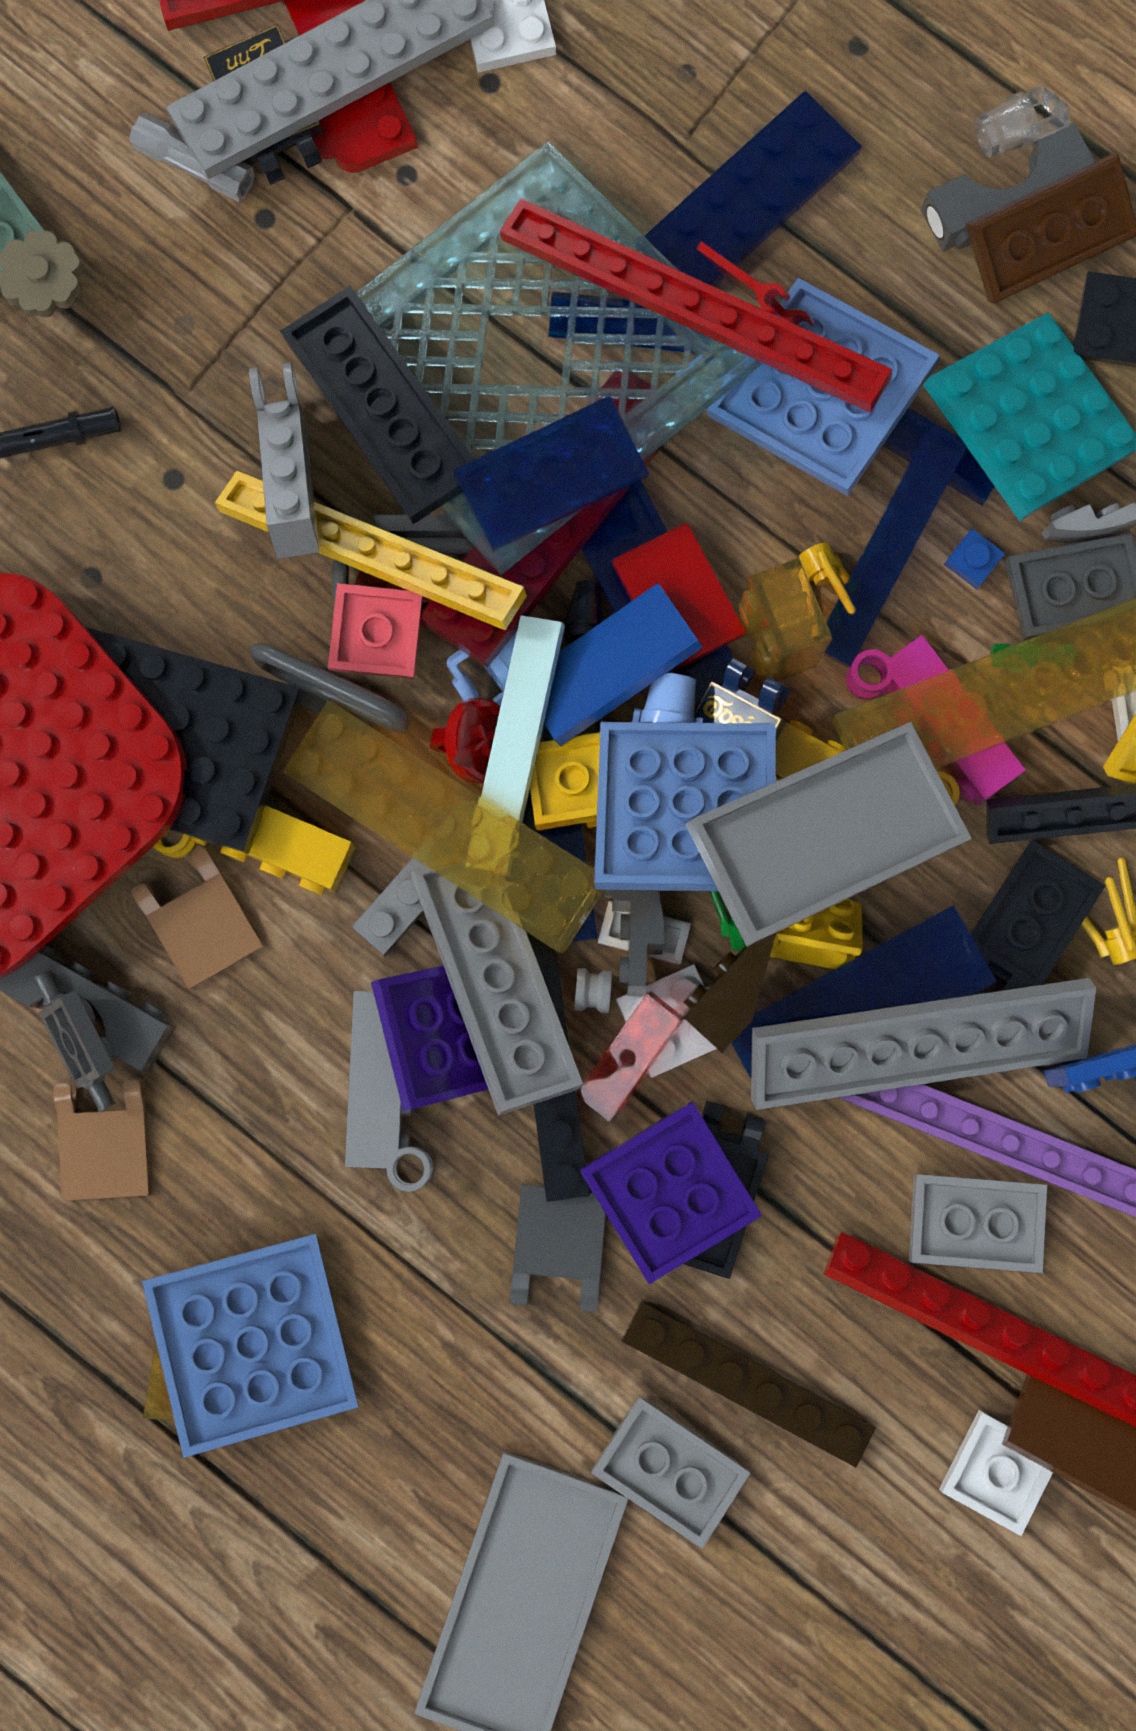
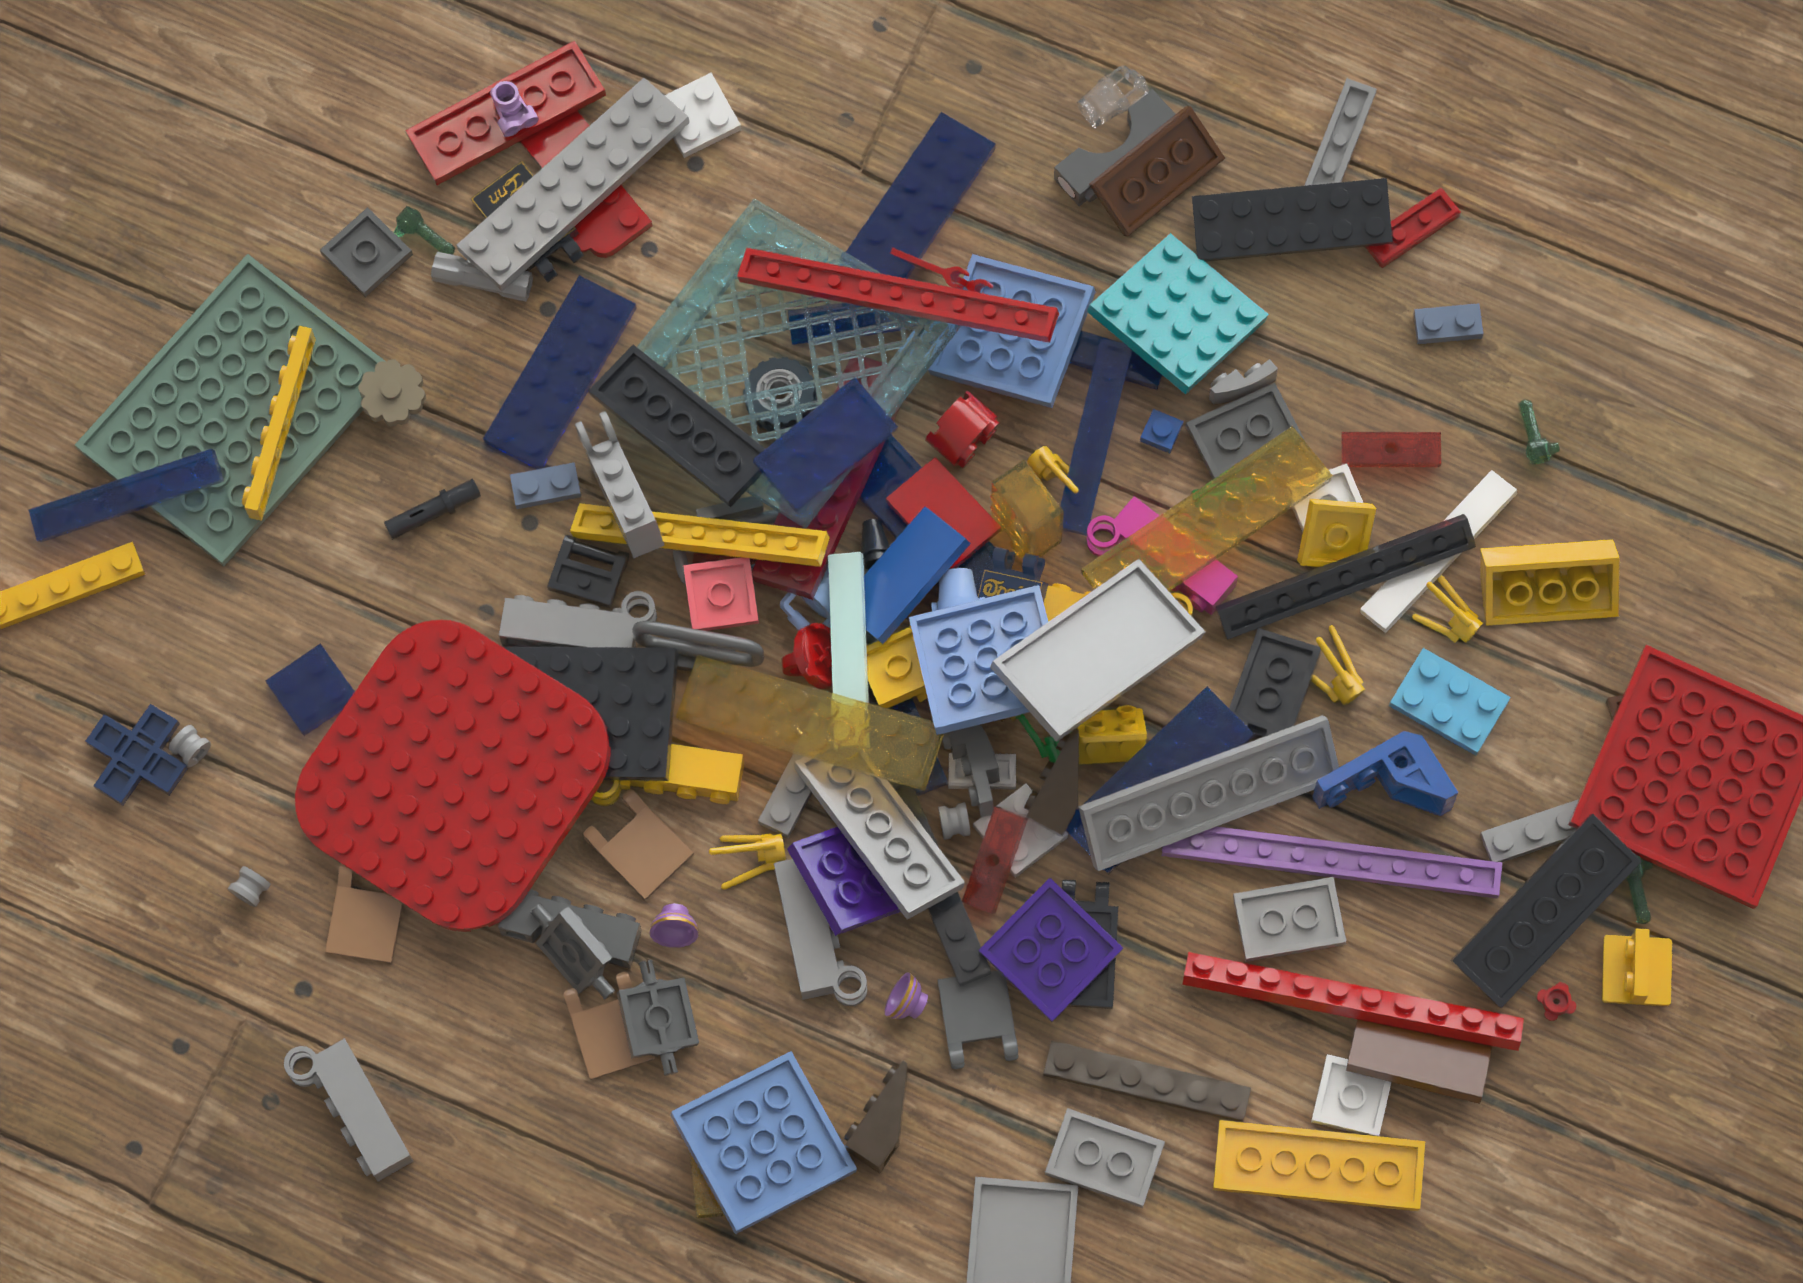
camera: 10 degrees left, 10 degrees down
none -> dark grey plate [320,207,413,297]
none -> clear green piece [394,206,455,255]
none -> clear blue plate [483,275,637,469]
none -> light grey hinge [499,591,657,647]
none -> sand blue plate [510,462,581,509]
none -> black plate [547,535,629,609]
none -> dark grey plate [617,960,699,1076]
none -> medium lavender piece [650,904,698,948]
none -> yellow plant [709,833,786,890]
none -> black wheel [743,357,817,434]
none -> dark brown slope [844,1061,908,1174]
none -> medium lavender piece [885,972,928,1019]
none -> red brick [925,391,1000,468]
none -> yellow plate [1213,1120,1425,1211]

